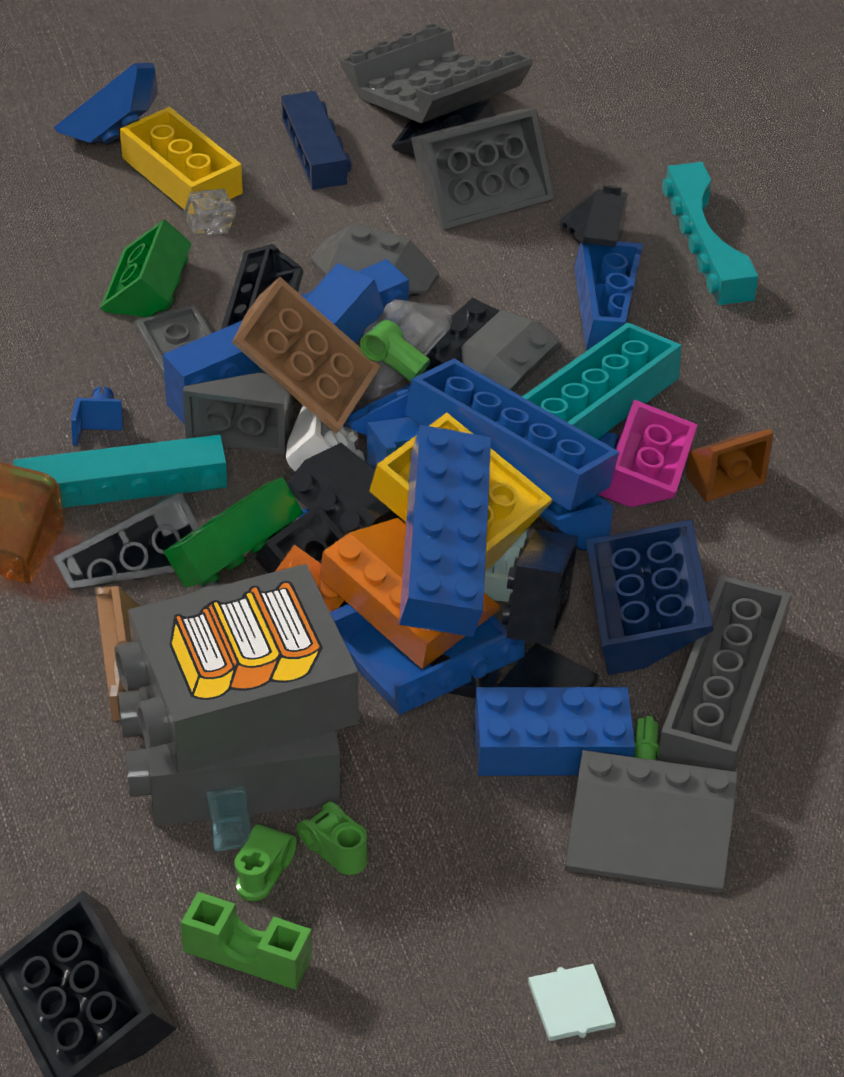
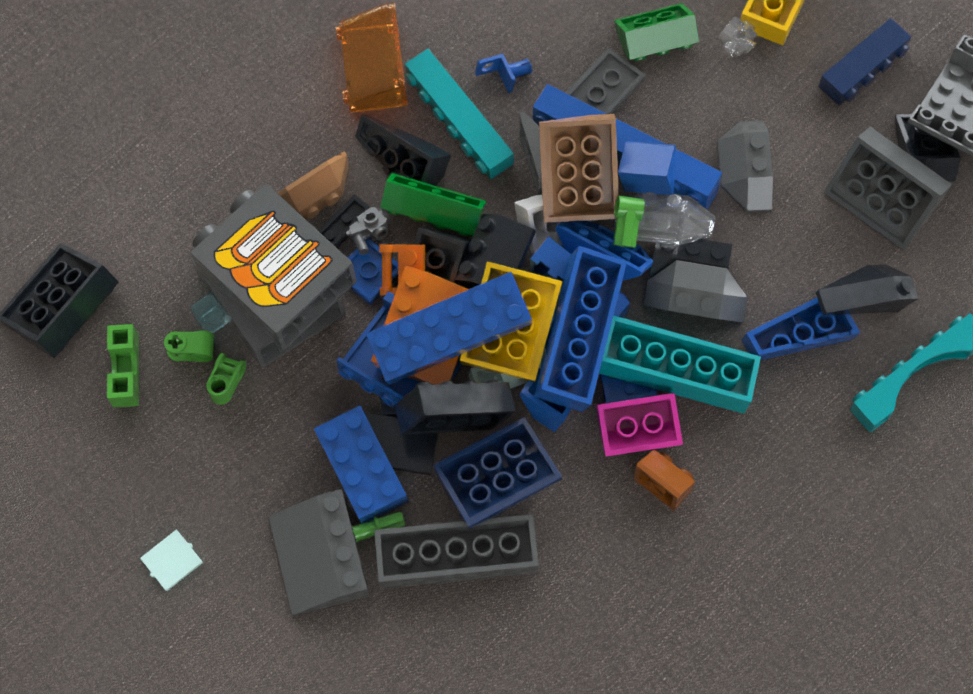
camera: 70 degrees right, 25 degrees up
black wedge [221,244,304,329] -> none

